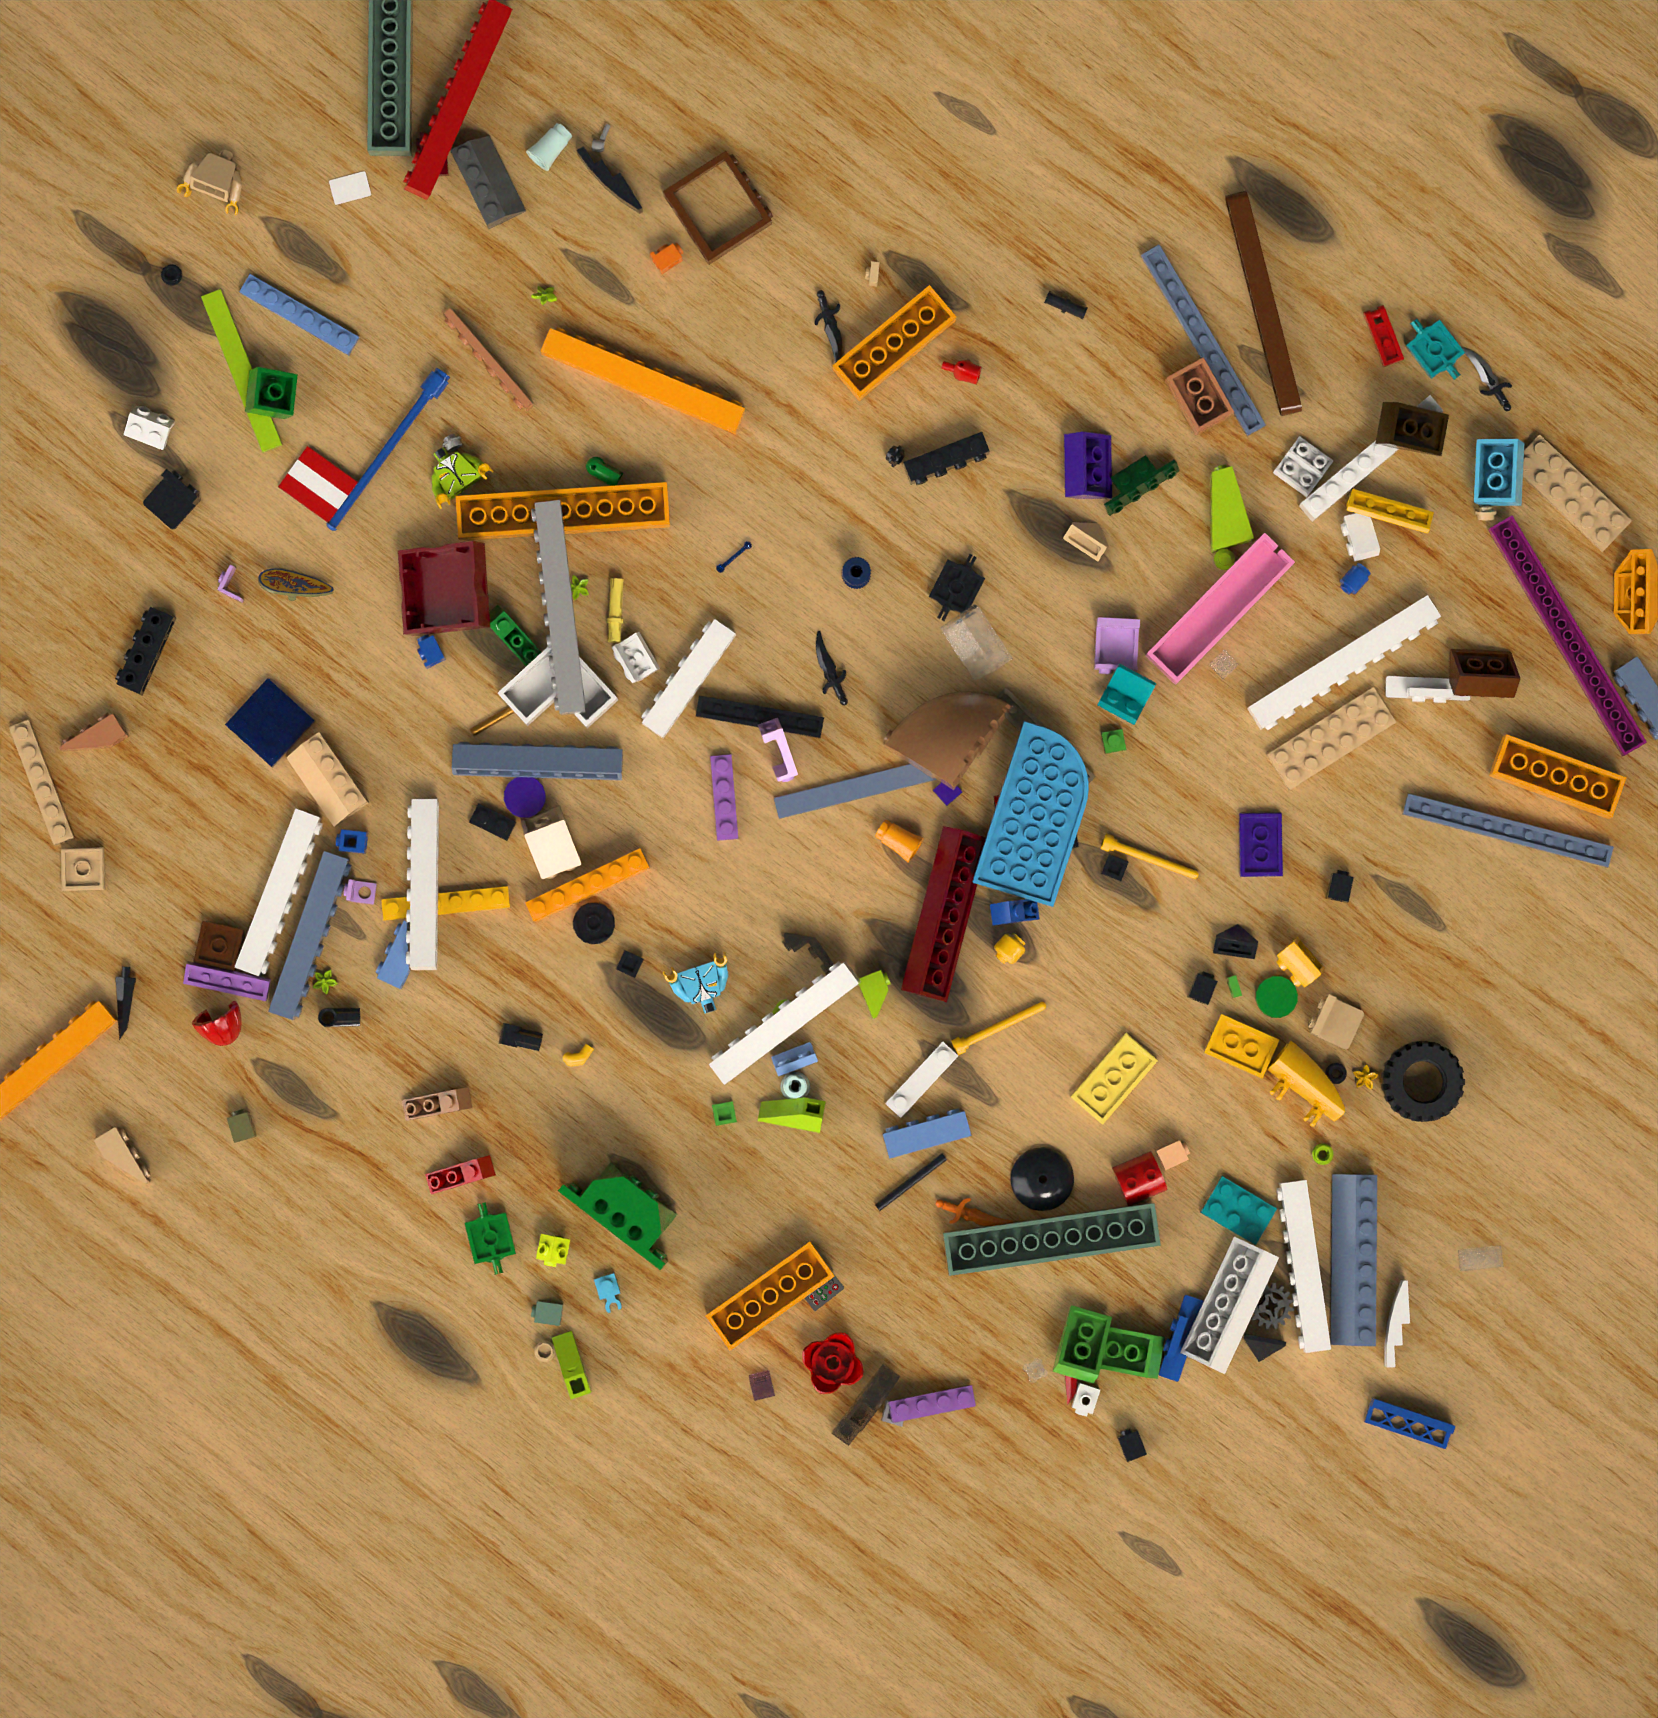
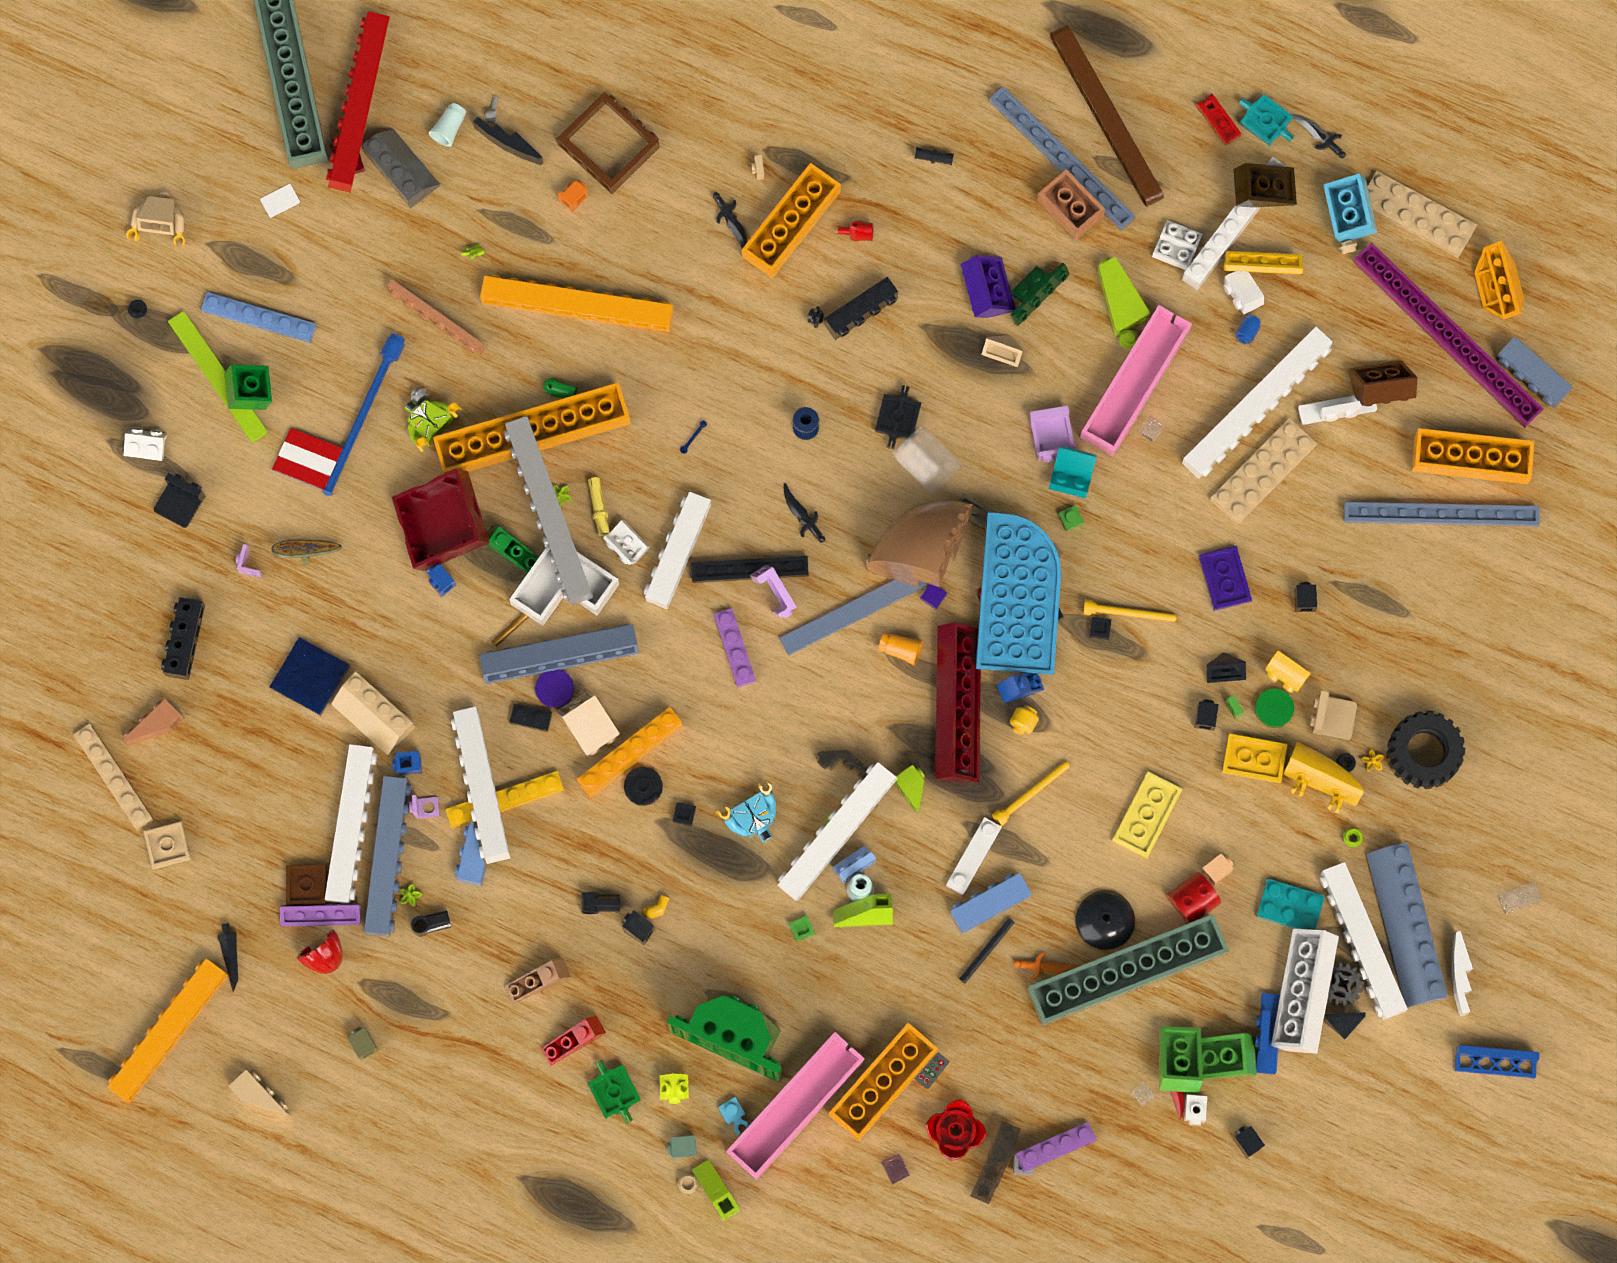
camera: 10 degrees left, 10 degrees down
none -> black slope [622,910,655,945]
none -> bright pink piece [726,1032,865,1181]

